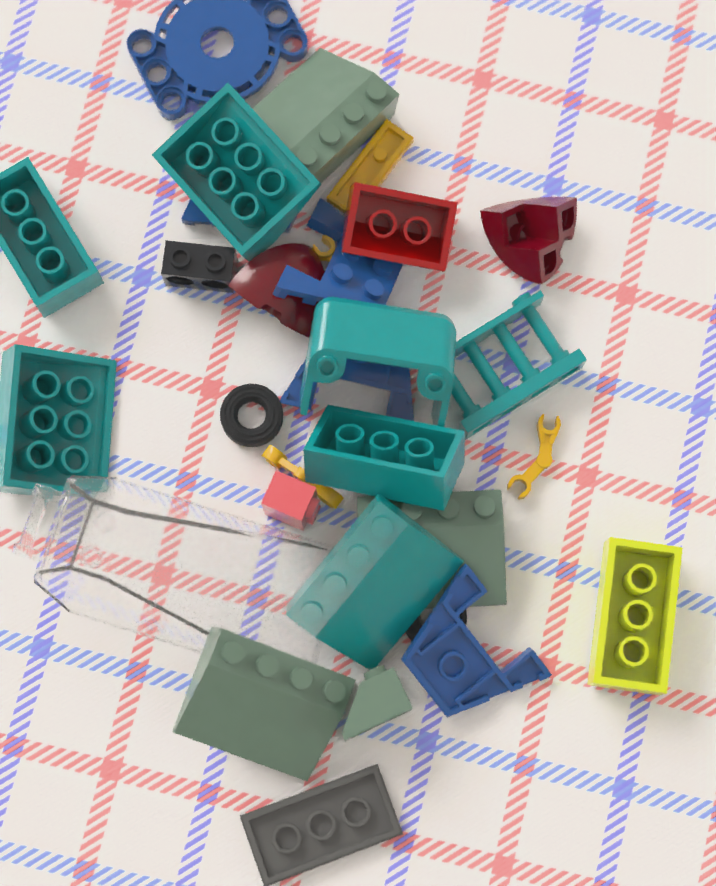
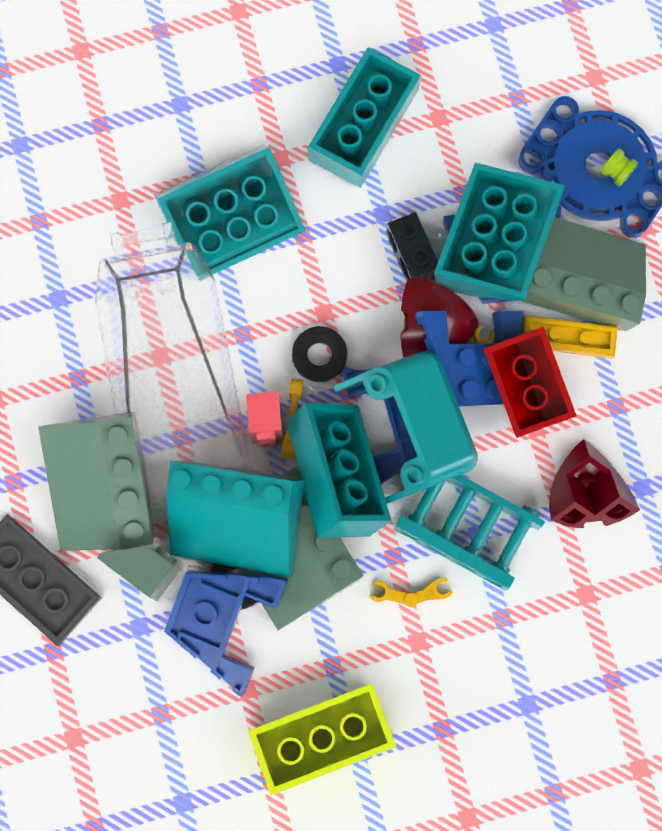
camera: 60 degrees right, 0 degrees up
none -> lime wheel [600,148,639,187]

